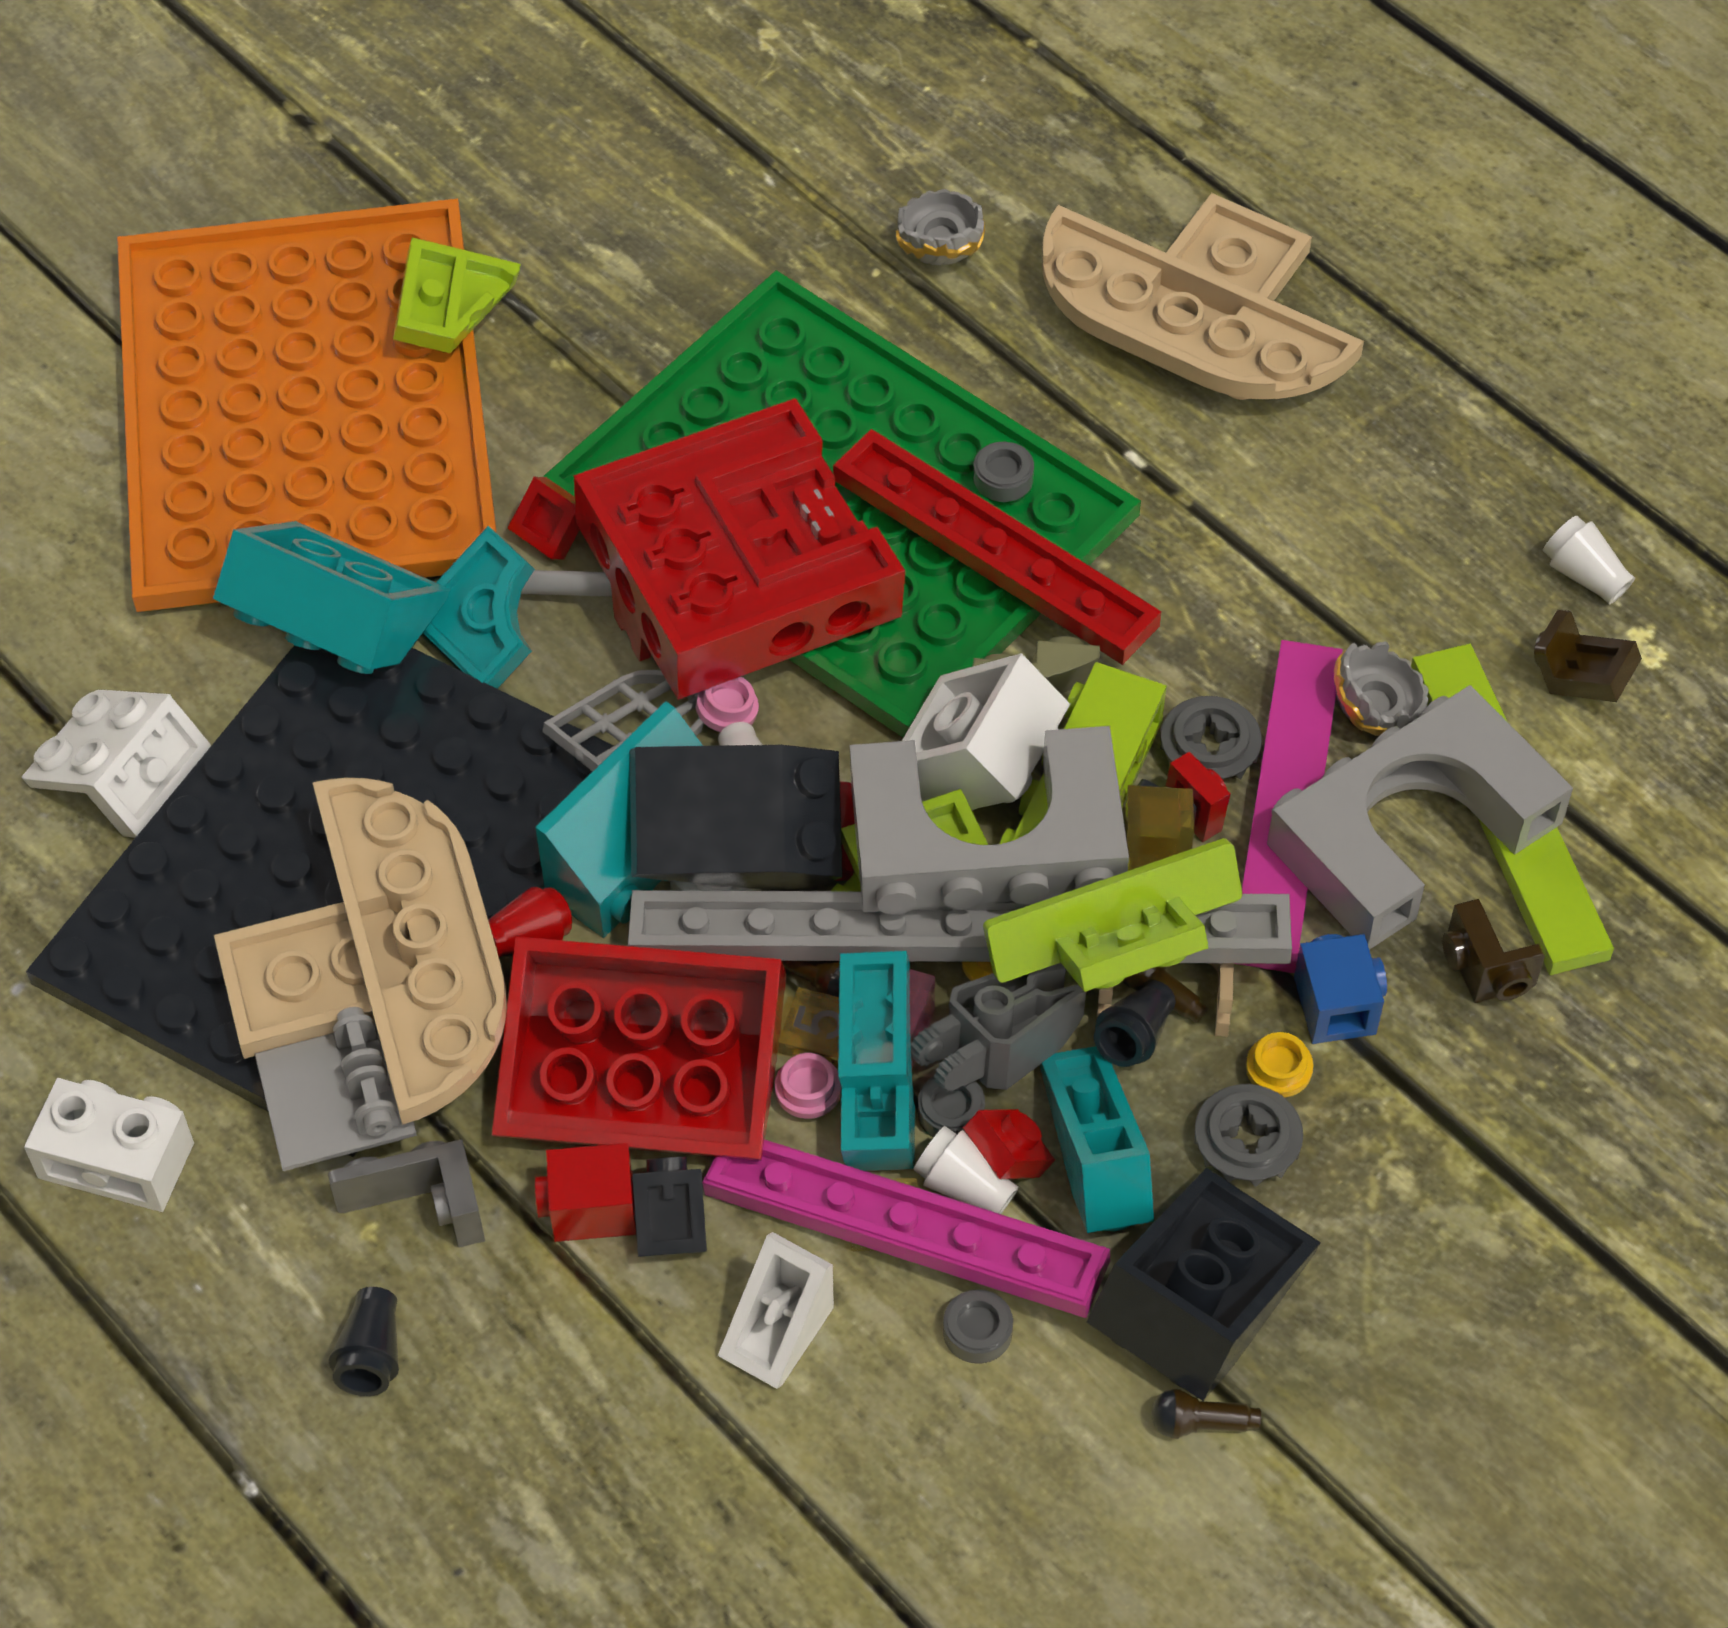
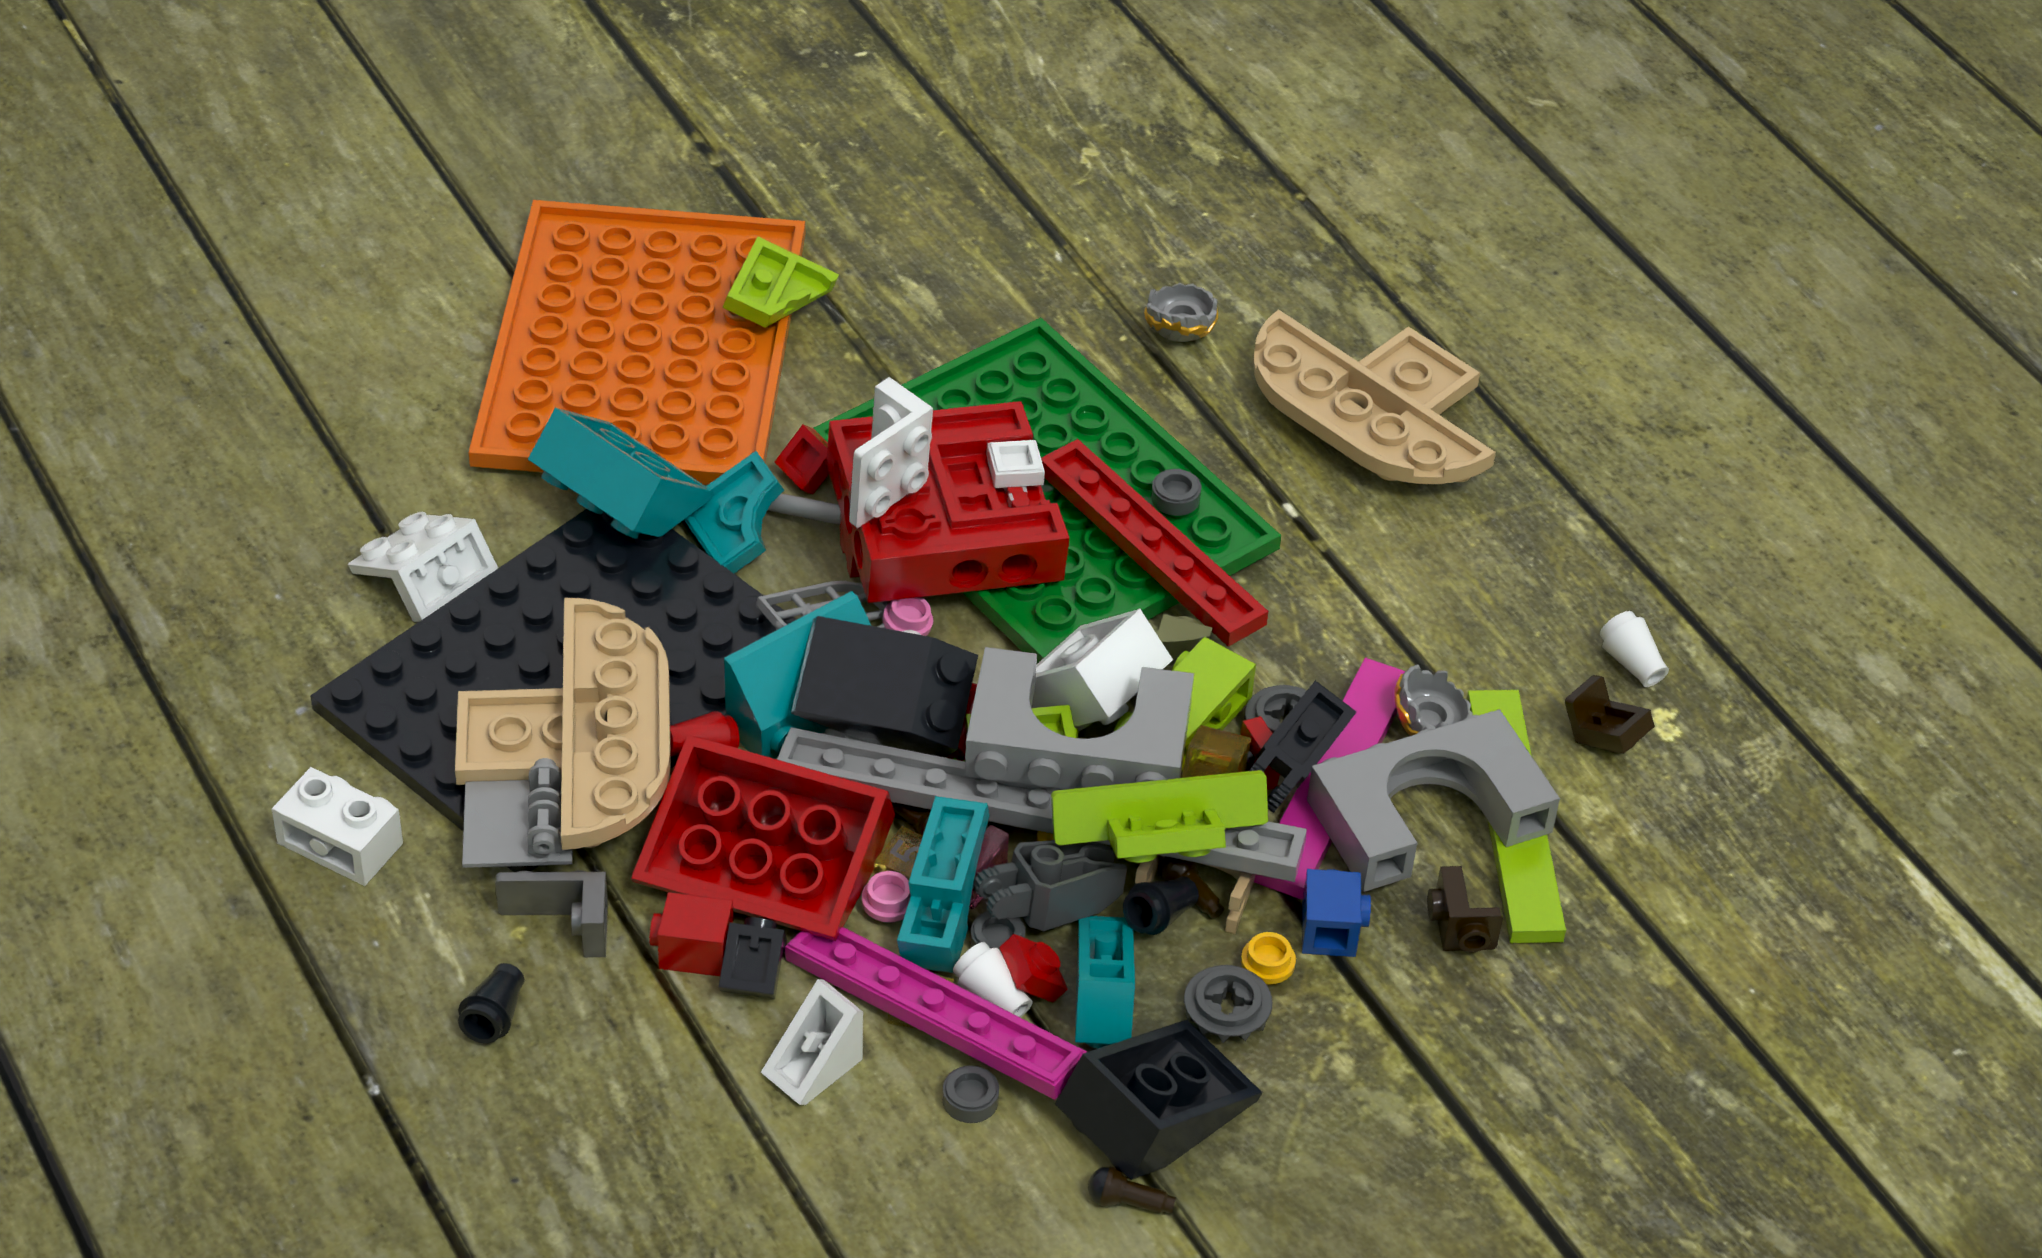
camera: 10 degrees right, 10 degrees down
none -> white bracket [849,377,933,528]
none -> white tile [986,440,1045,488]
none -> black hinge [1249,680,1357,813]

